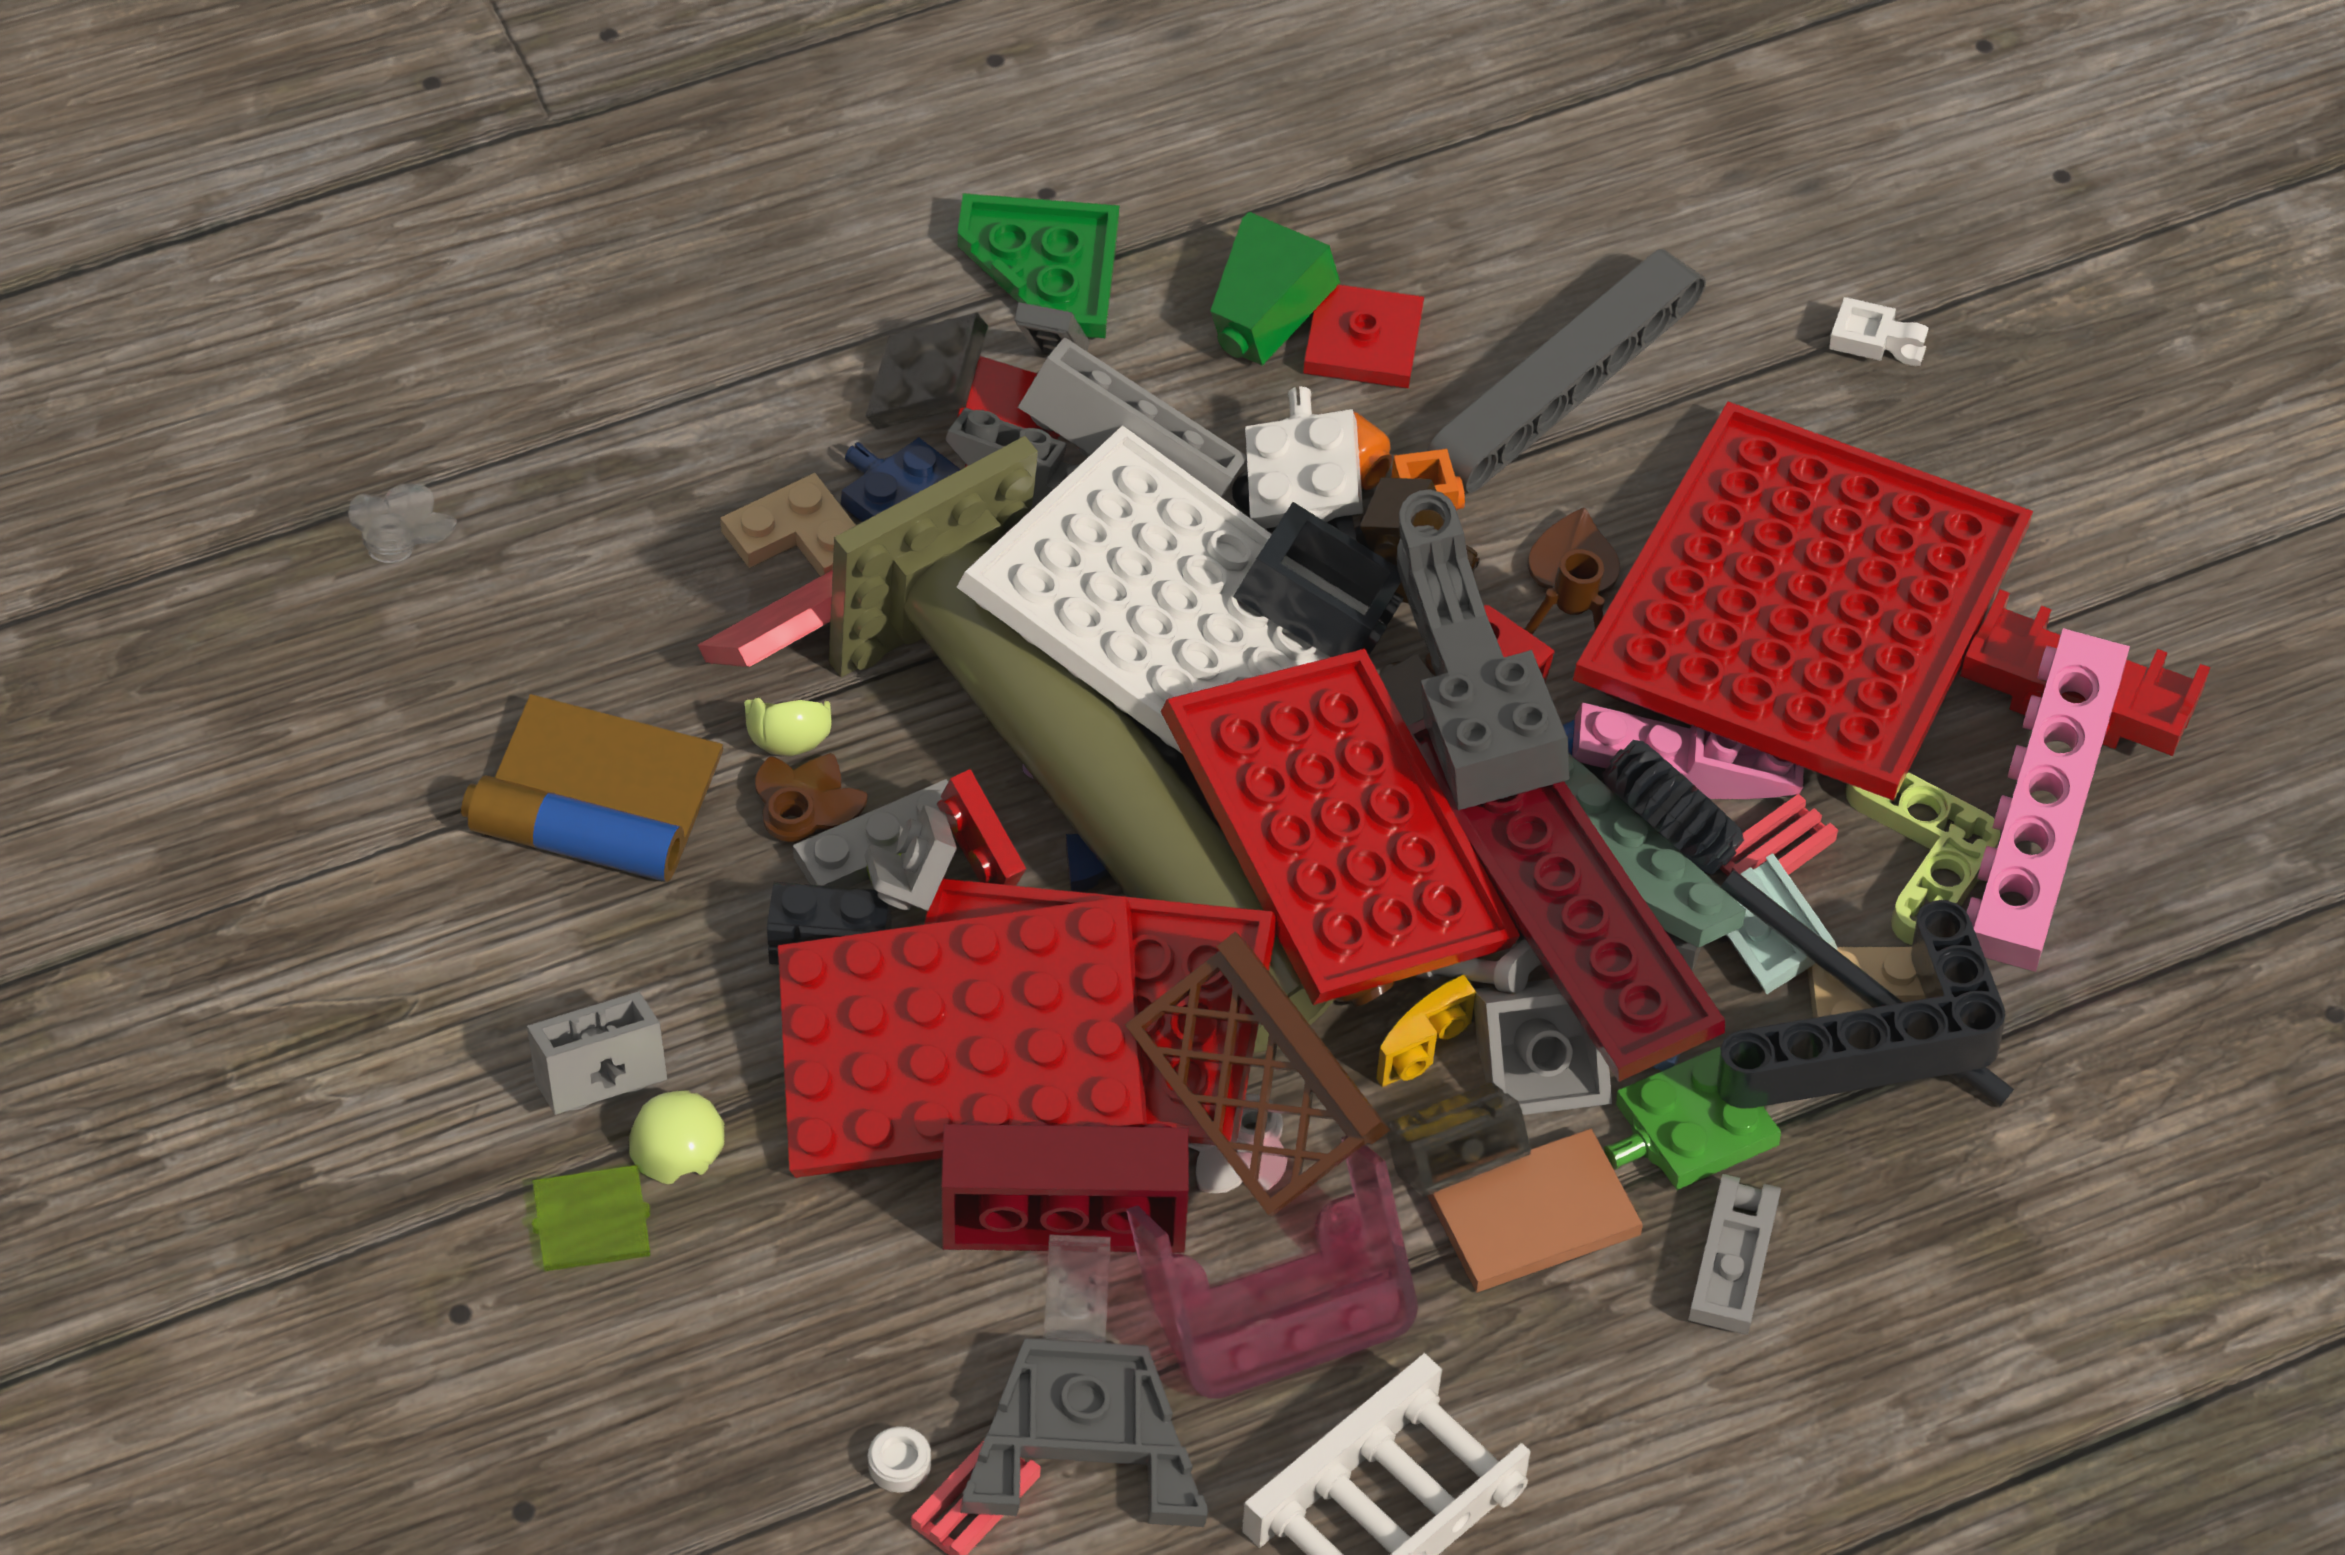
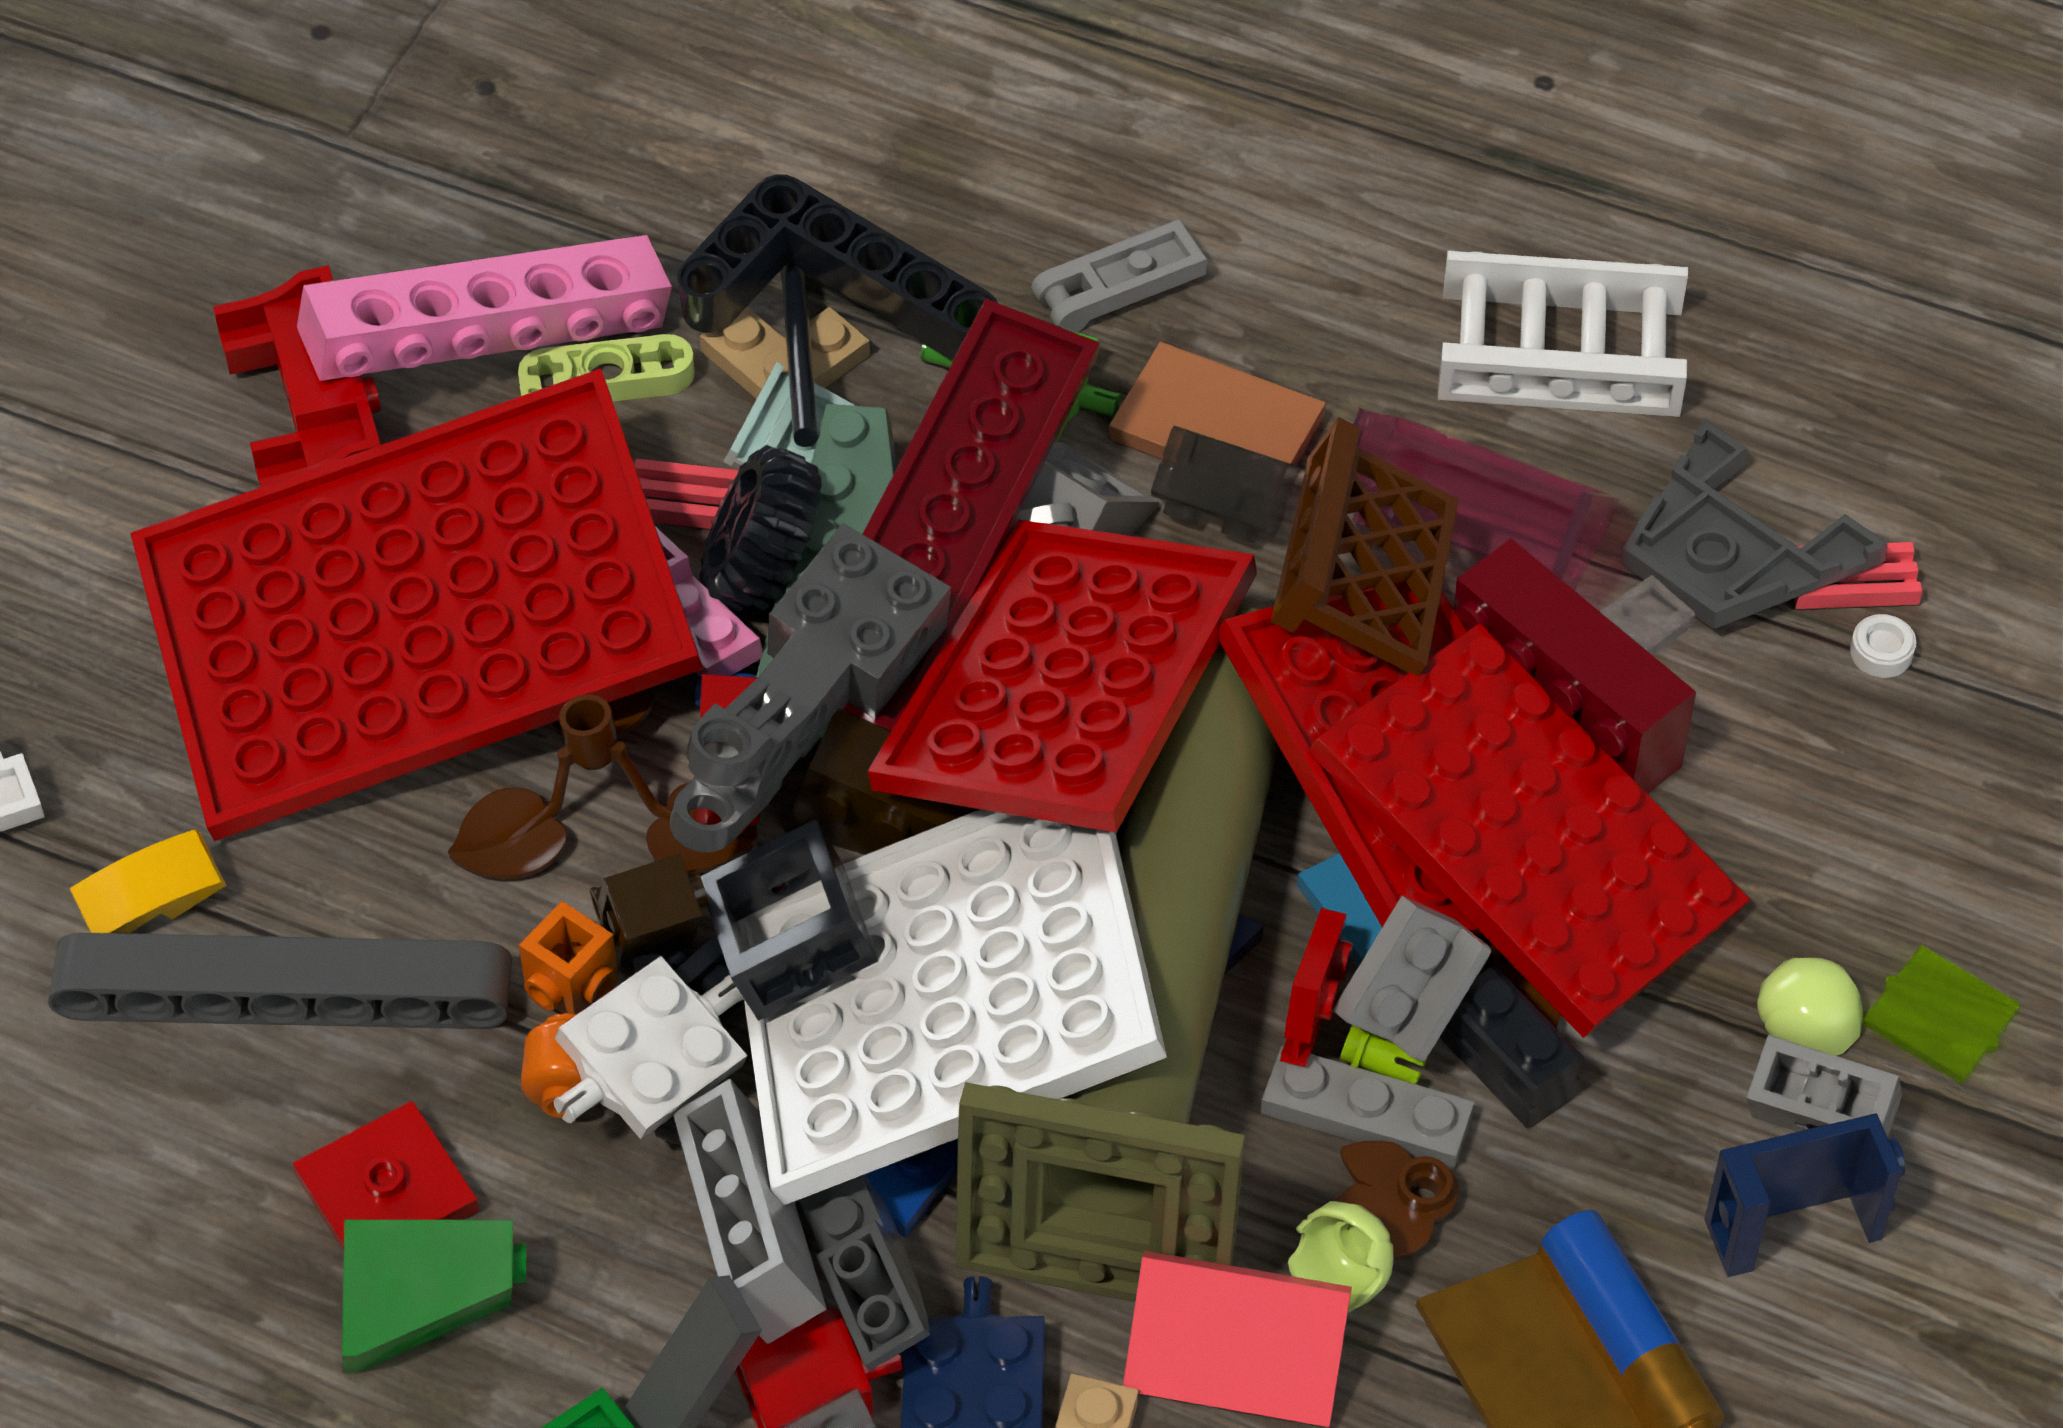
camera: 130 degrees left, 0 degrees up
none -> yellow slope [69,829,227,934]
none -> dark blue panel [1704,1113,1905,1277]

